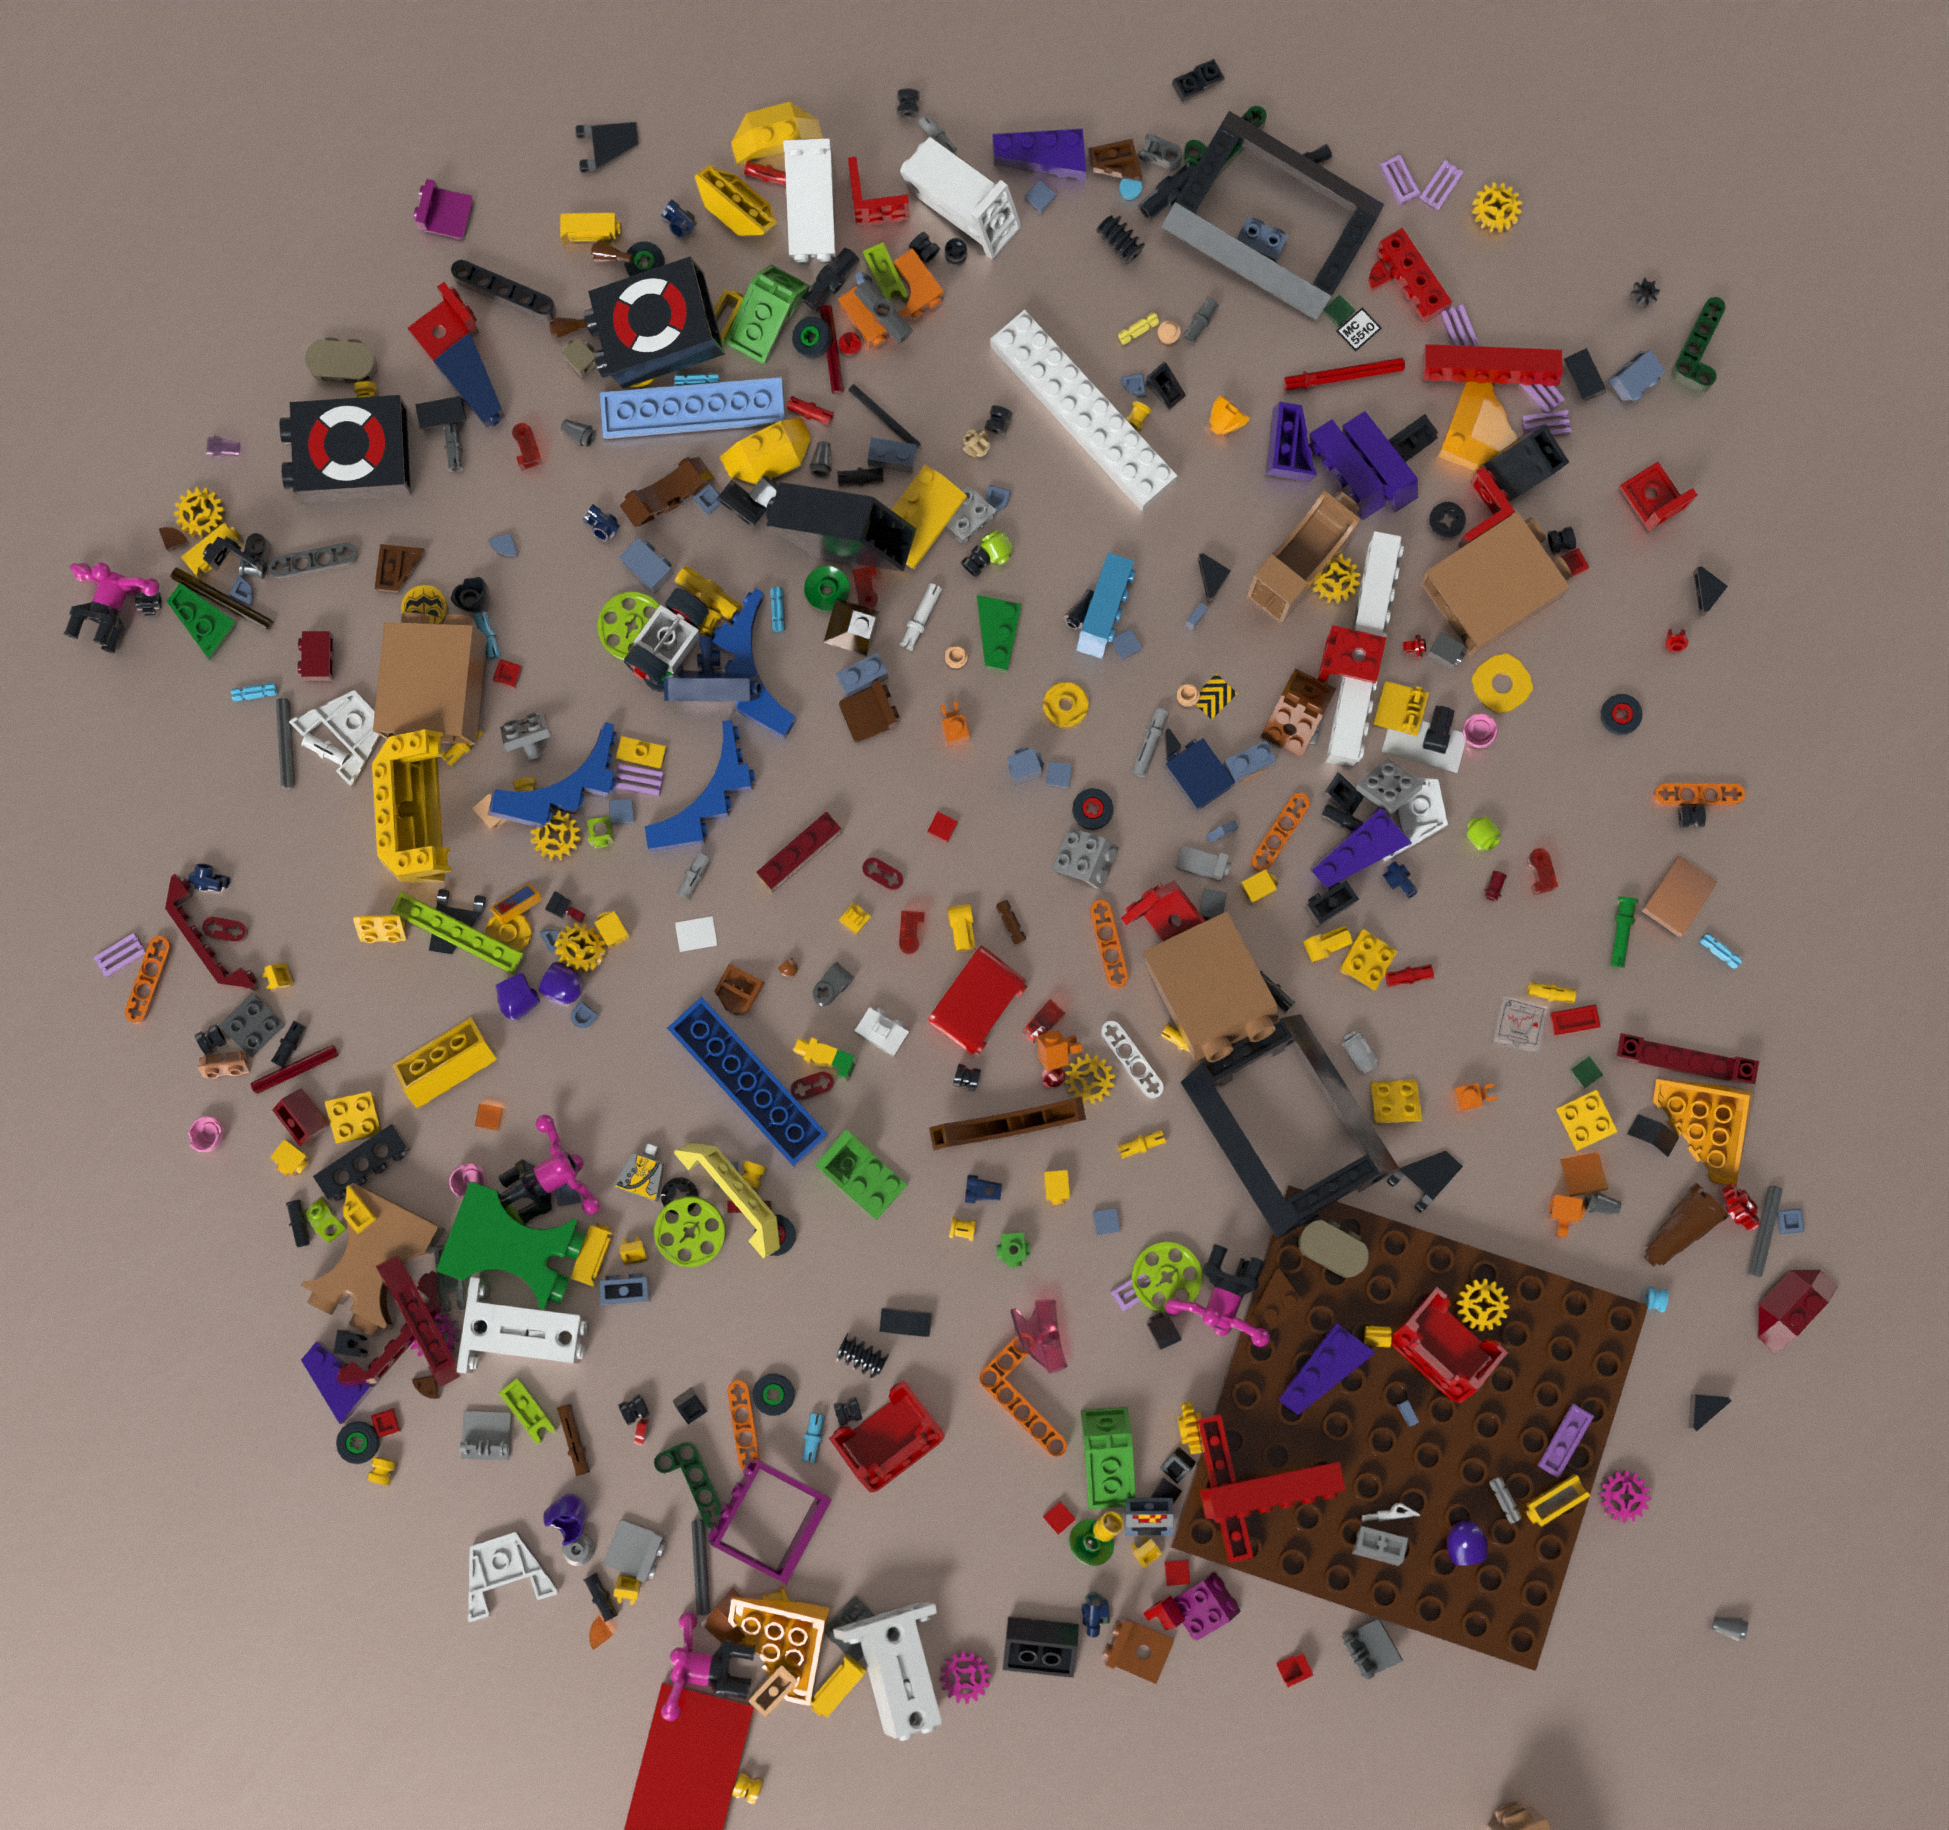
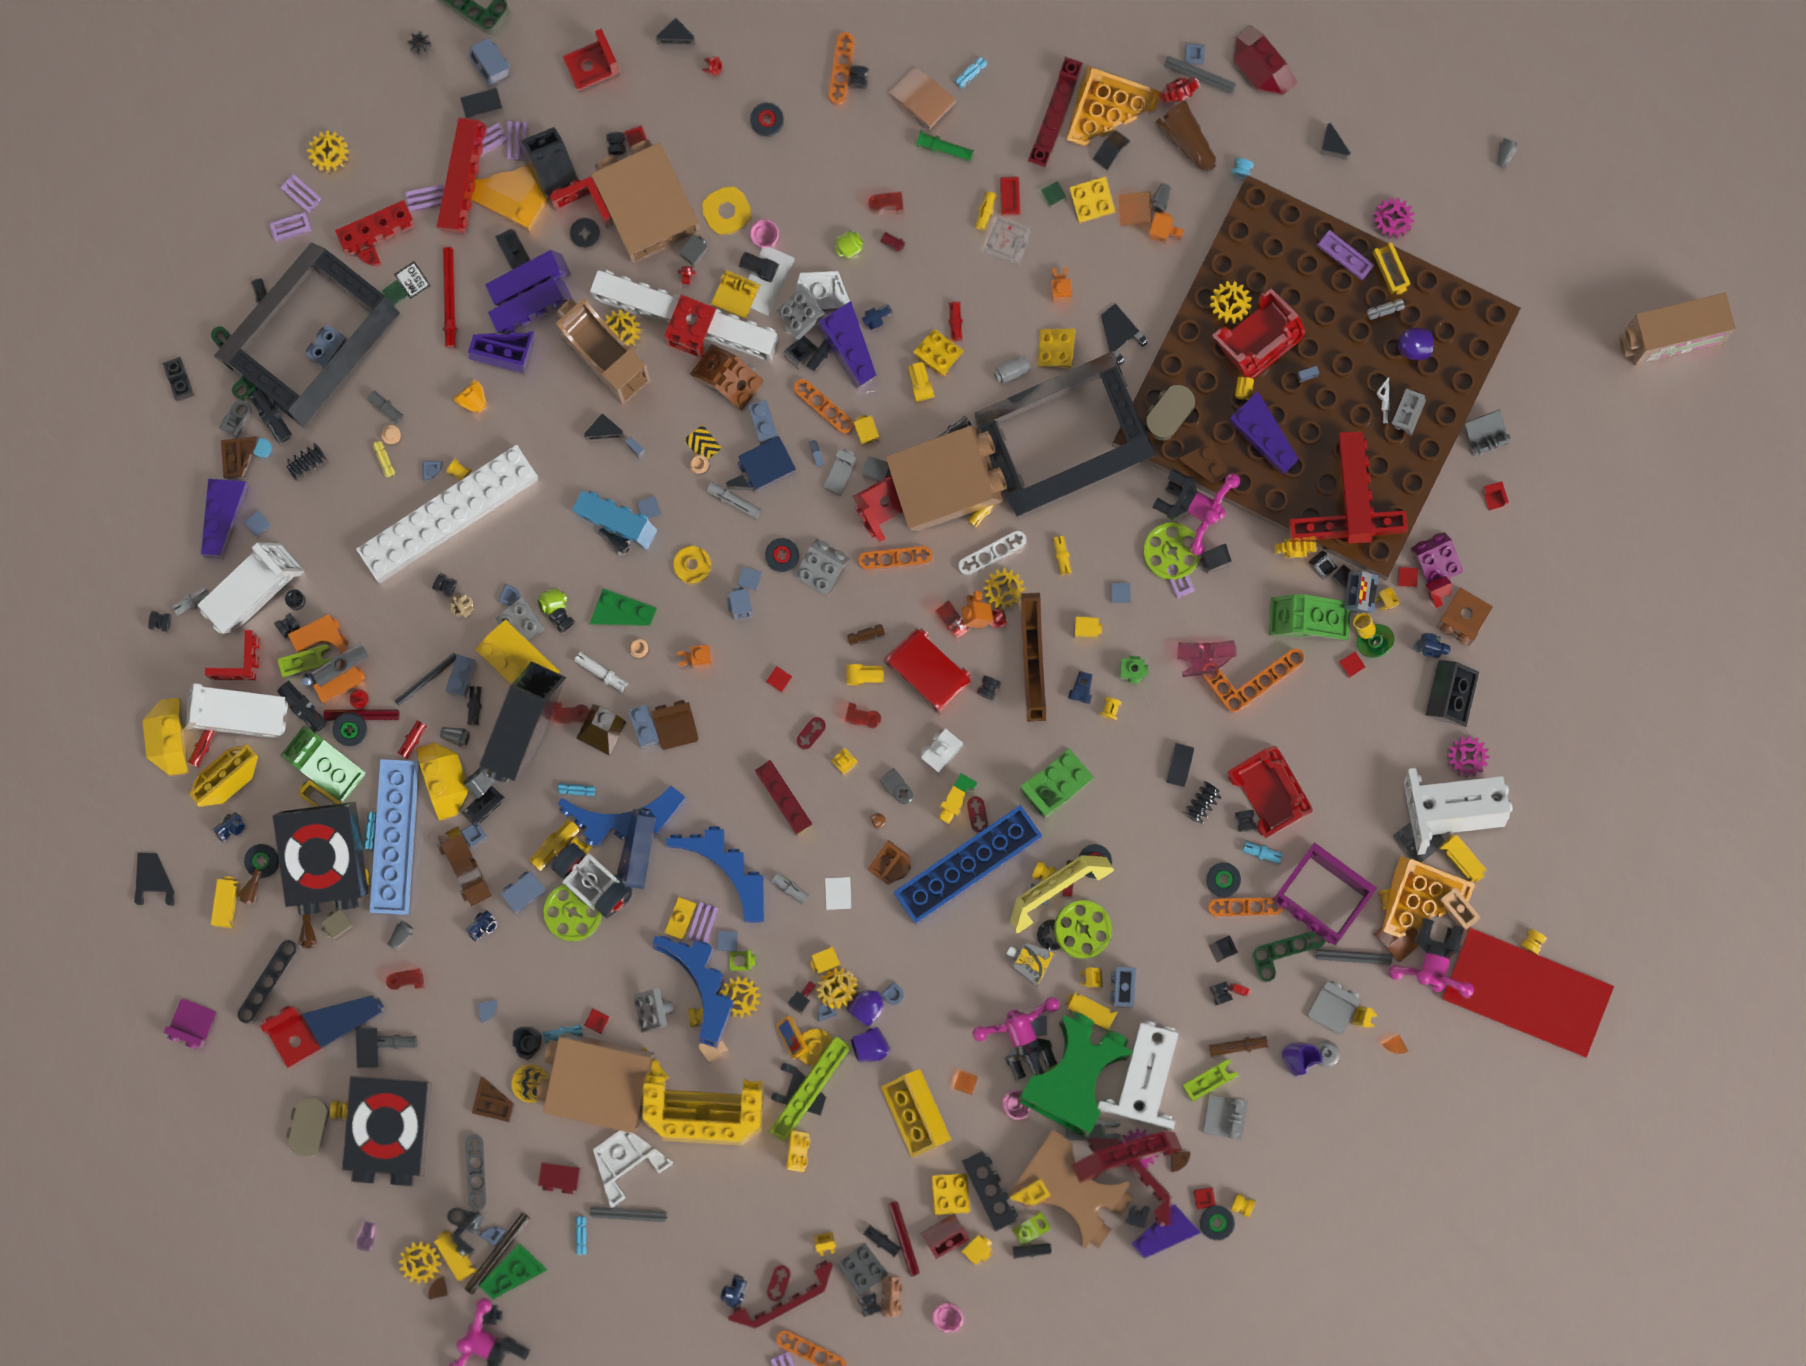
camera: 80 degrees left, 0 degrees up
white pin [301,733,349,766] -> none
white wing [468,1531,559,1623] -> none
black pin [583,1572,618,1622] -> none
dark blue plate [697,637,721,672] -> none
green dish [804,566,850,611] -> none
black slope [1146,362,1186,410] -> none
black brick [1305,880,1359,928] -> none

